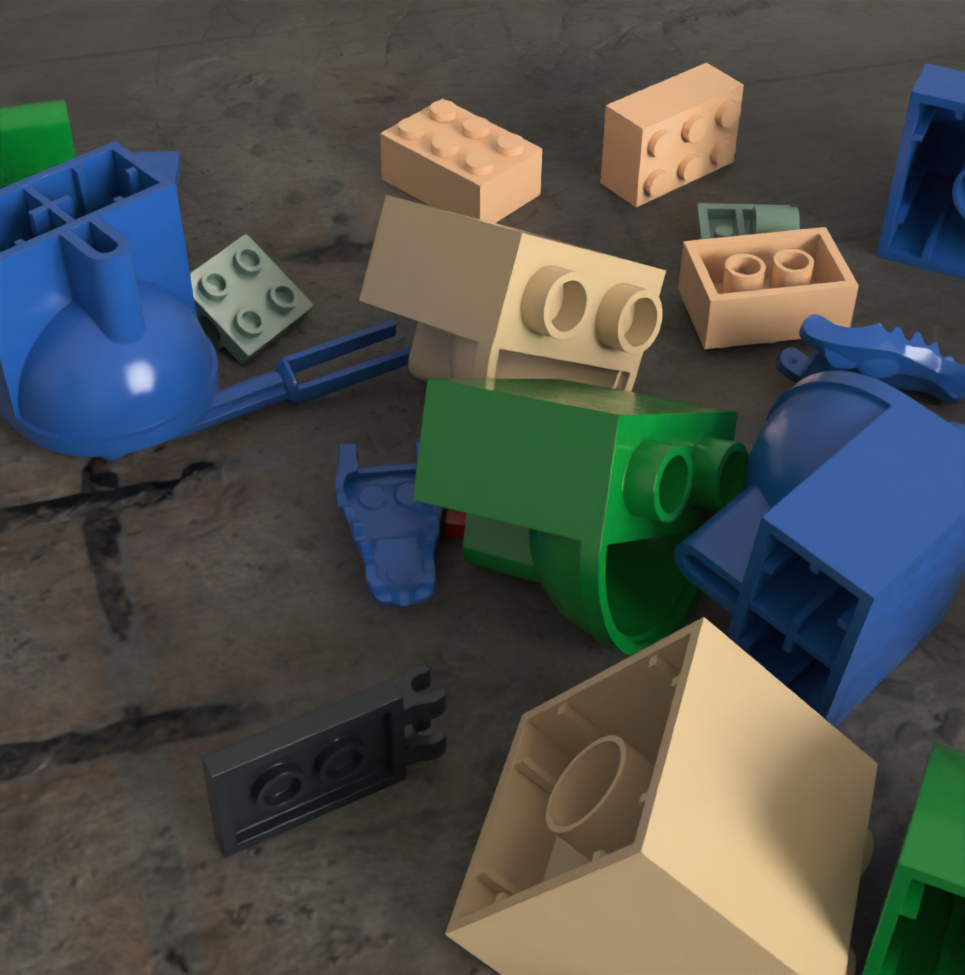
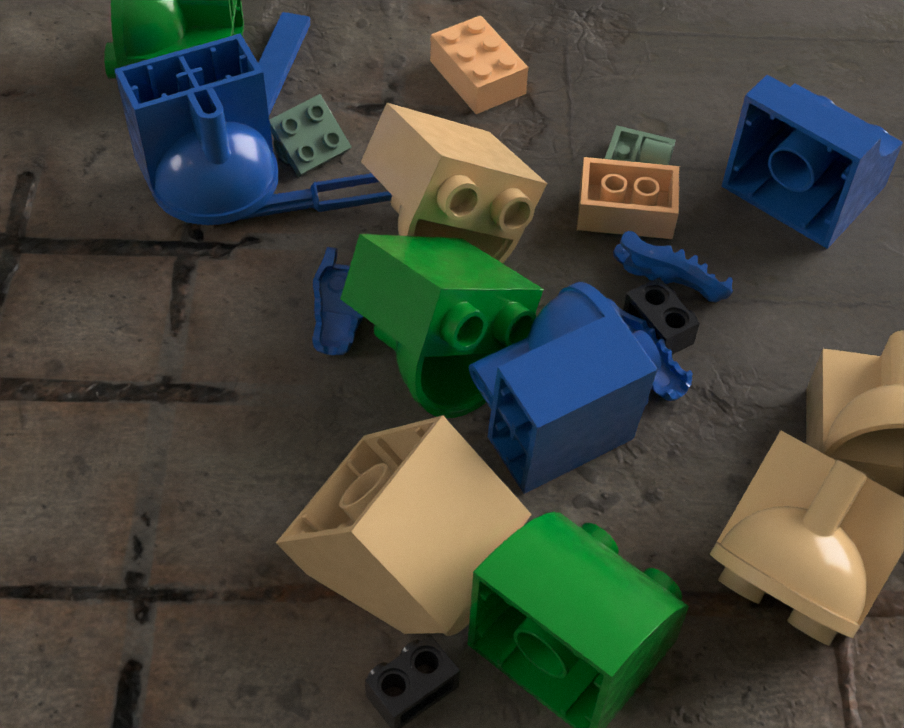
camera: 15 degrees right, 10 degrees up
black tile [201,664,446,858] -> none
light nougat brick [600,63,744,207] -> none

